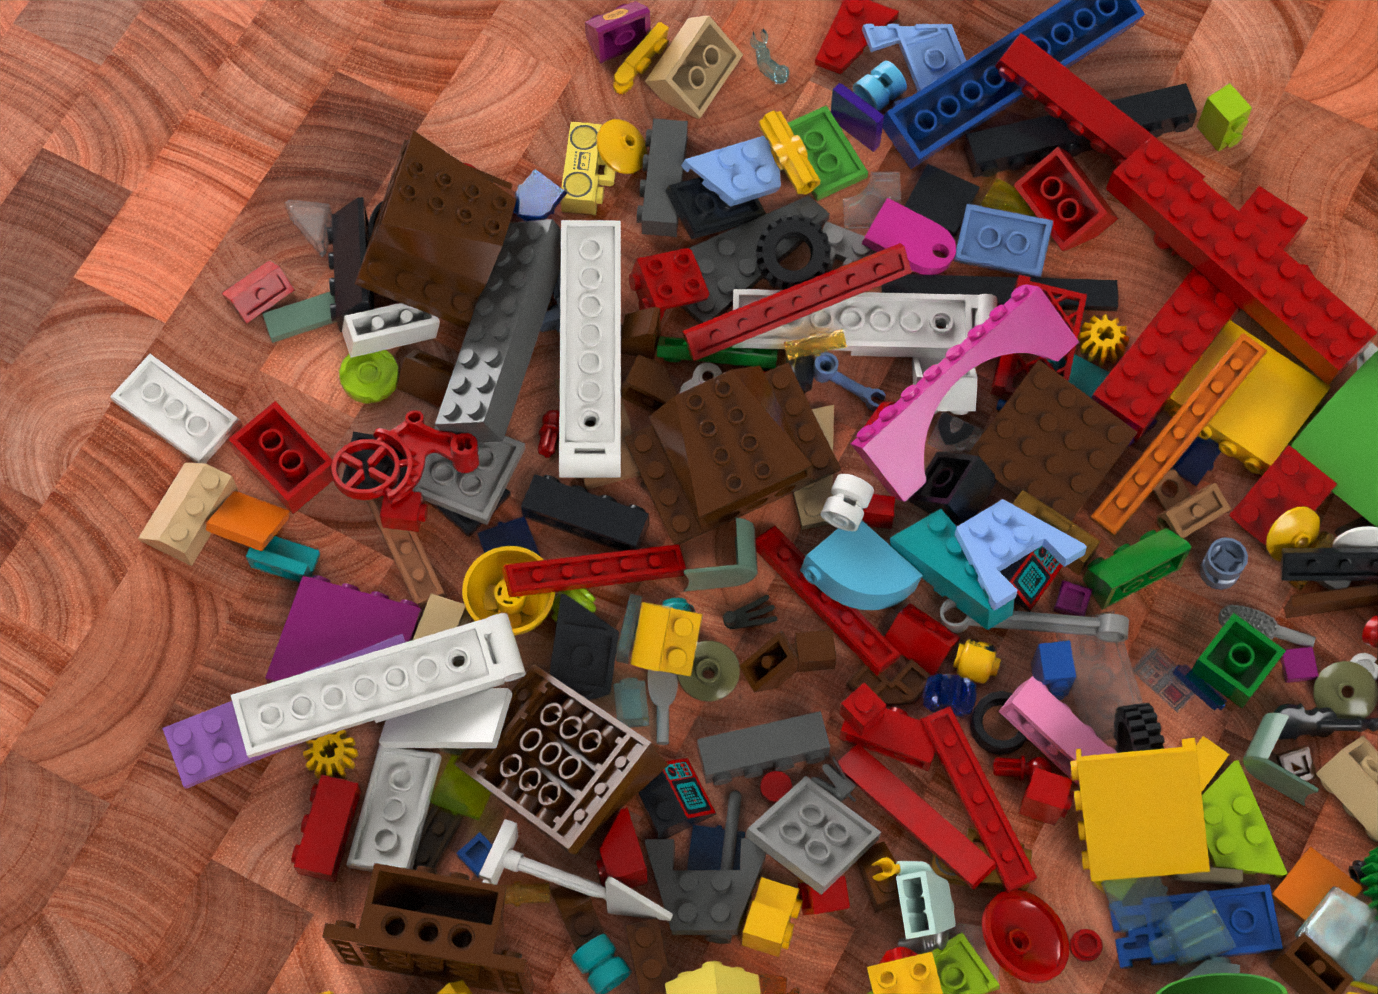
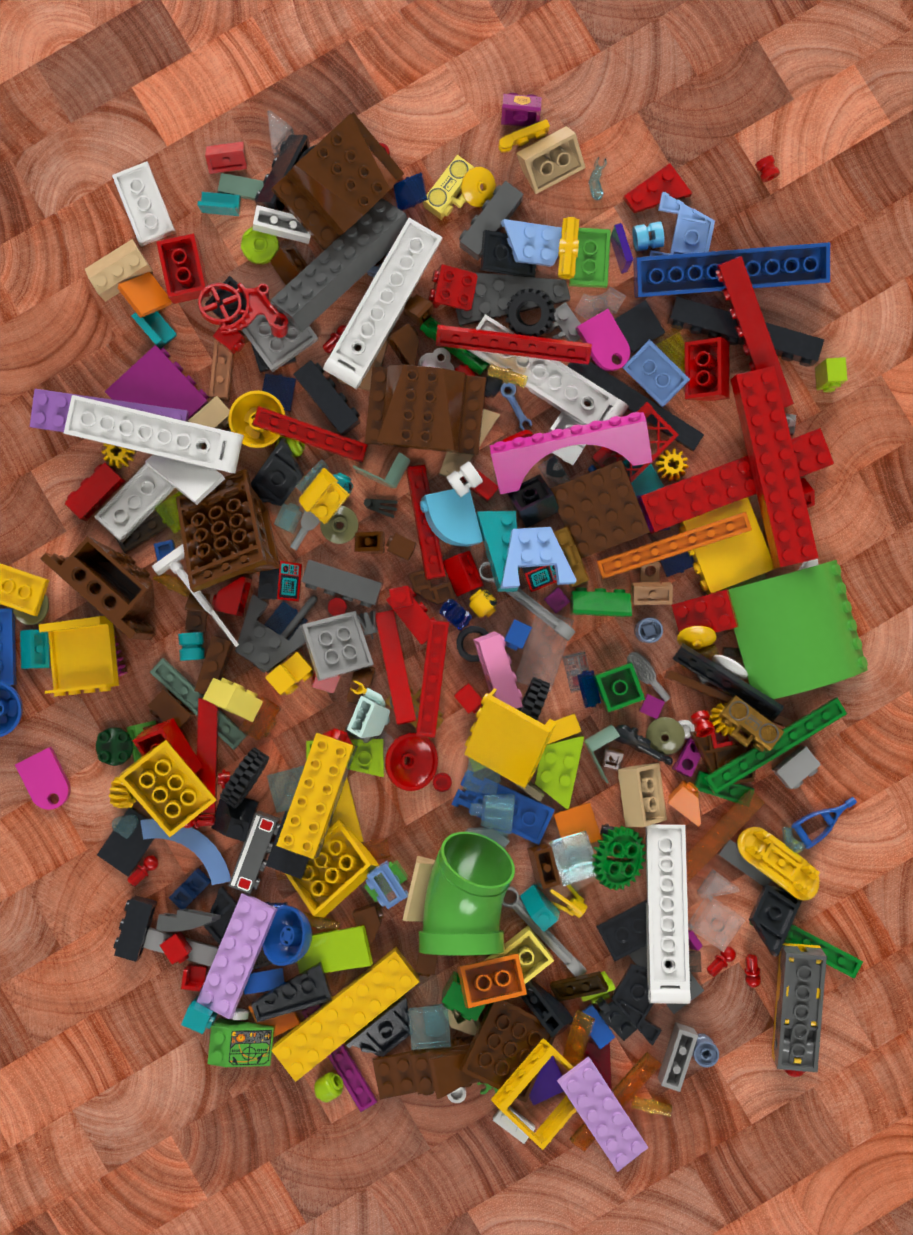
camera: 35 degrees right, 20 degrees up
red axle [992,755,1052,781] -> none
none -> teal panel [197,192,241,216]

